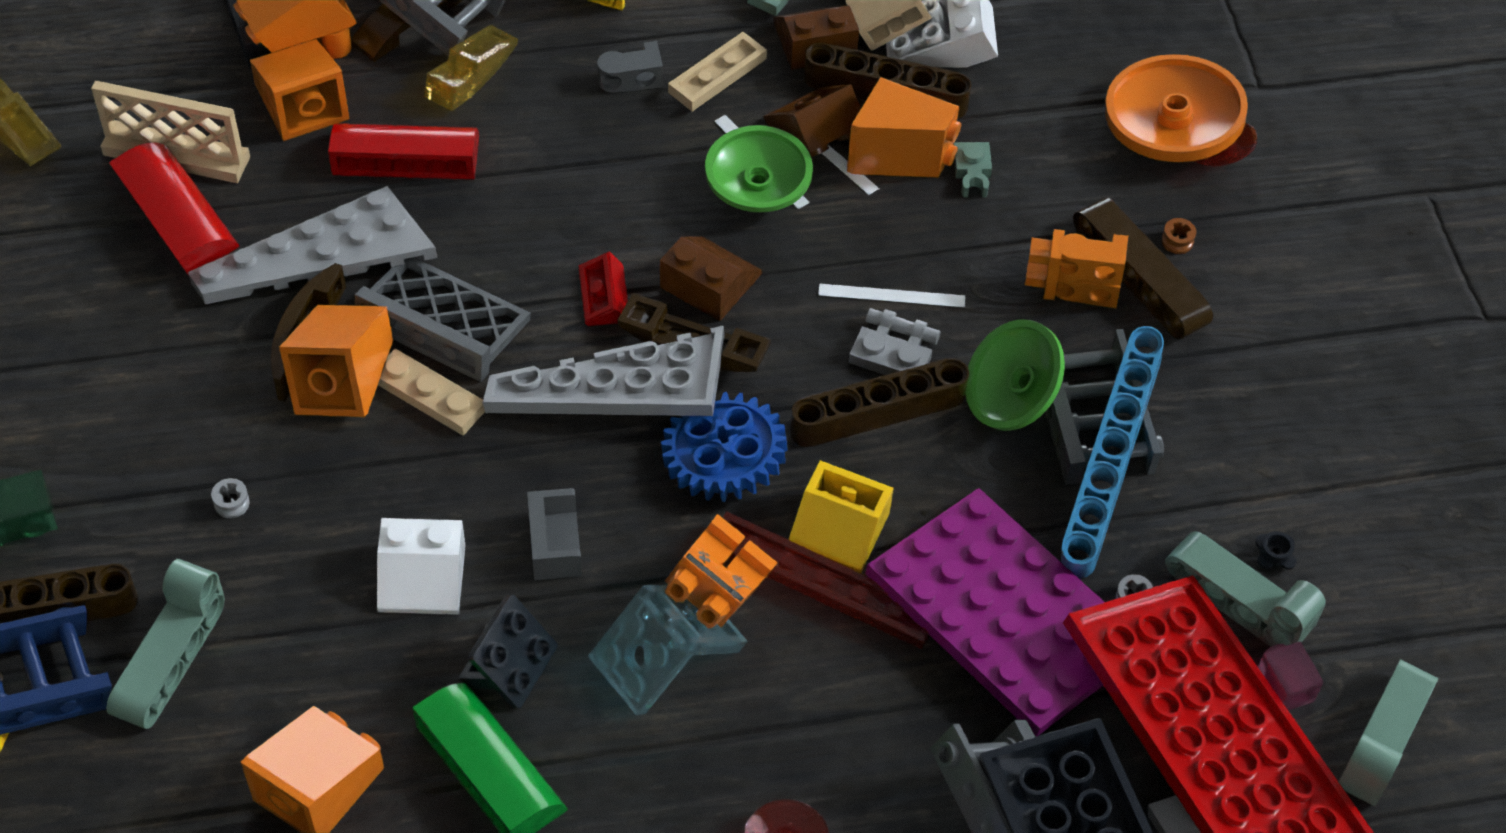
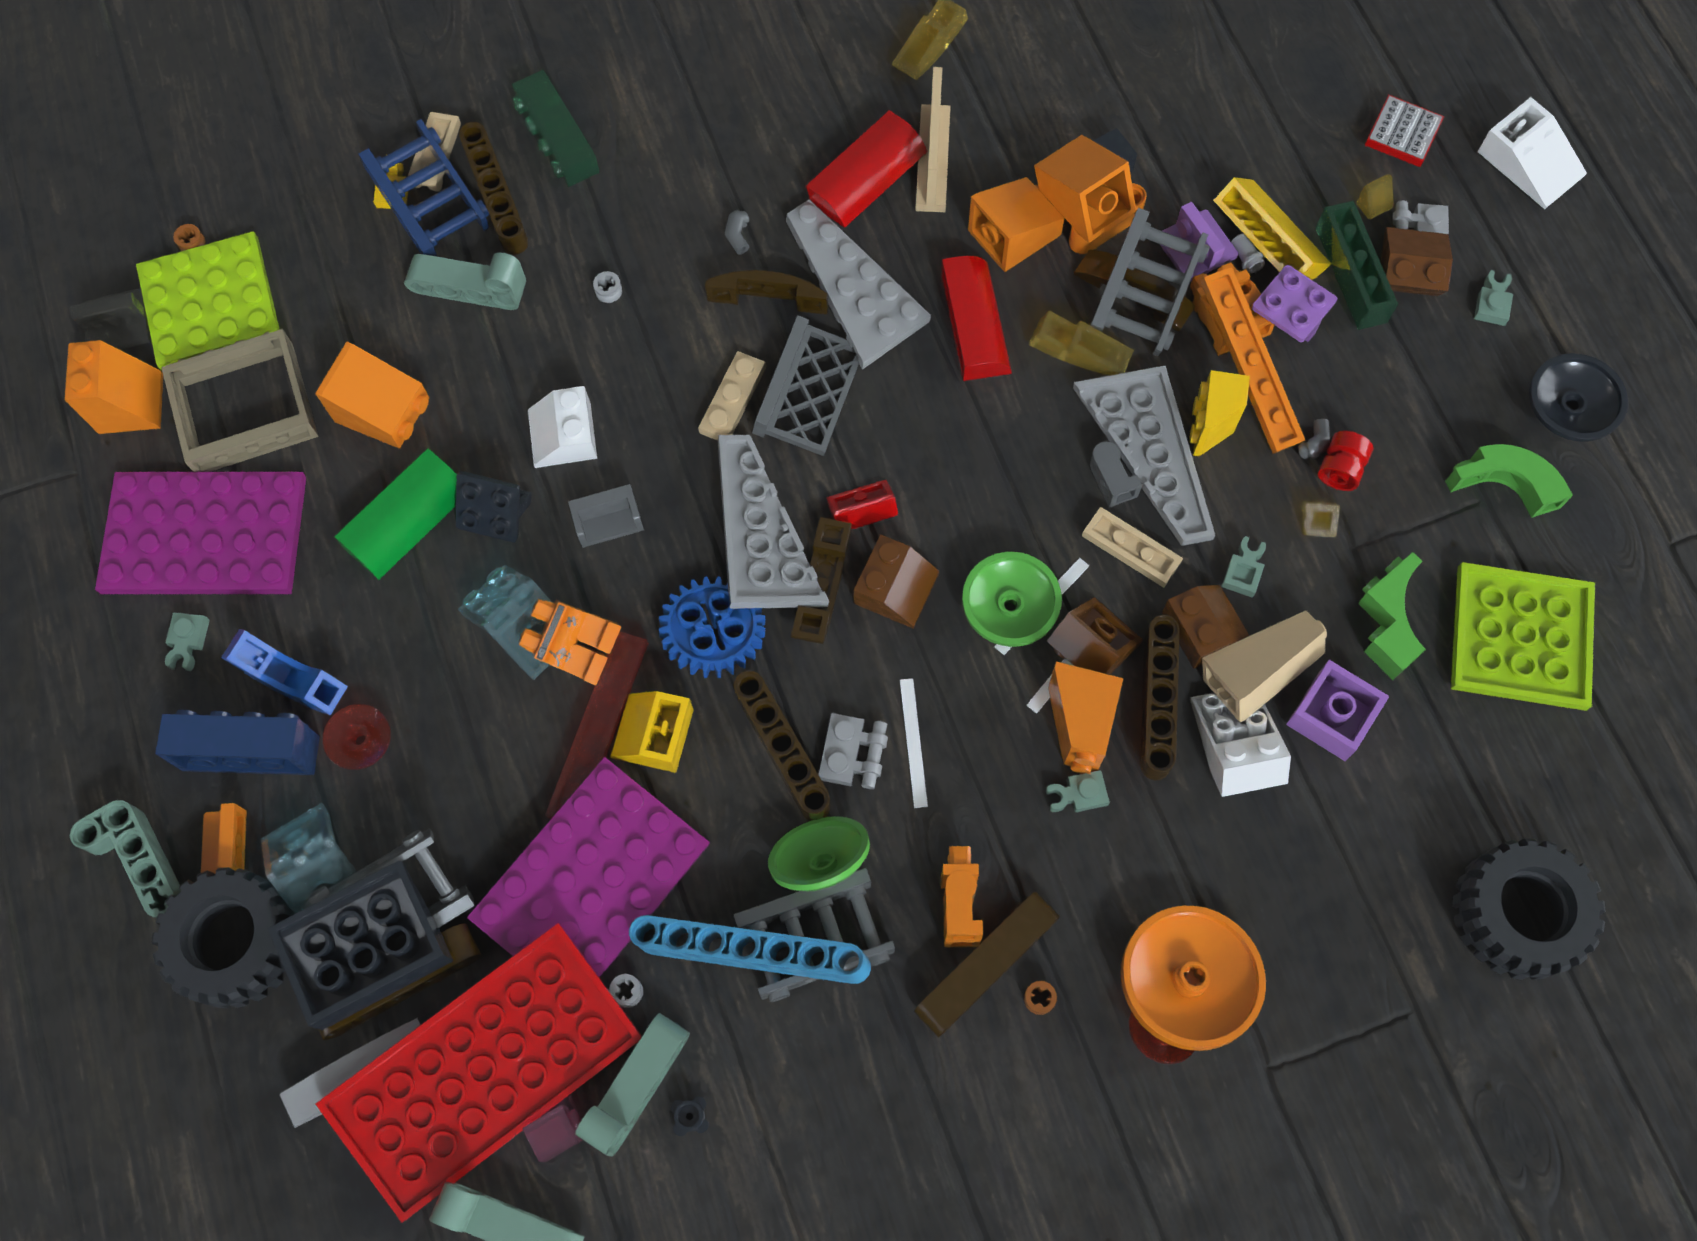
camera: 85 degrees right, 15 degrees up
orange slope [279,305,393,417] -> none
none -> dark grey arm [724,210,749,255]
none -> light grey wing [1073,366,1215,546]

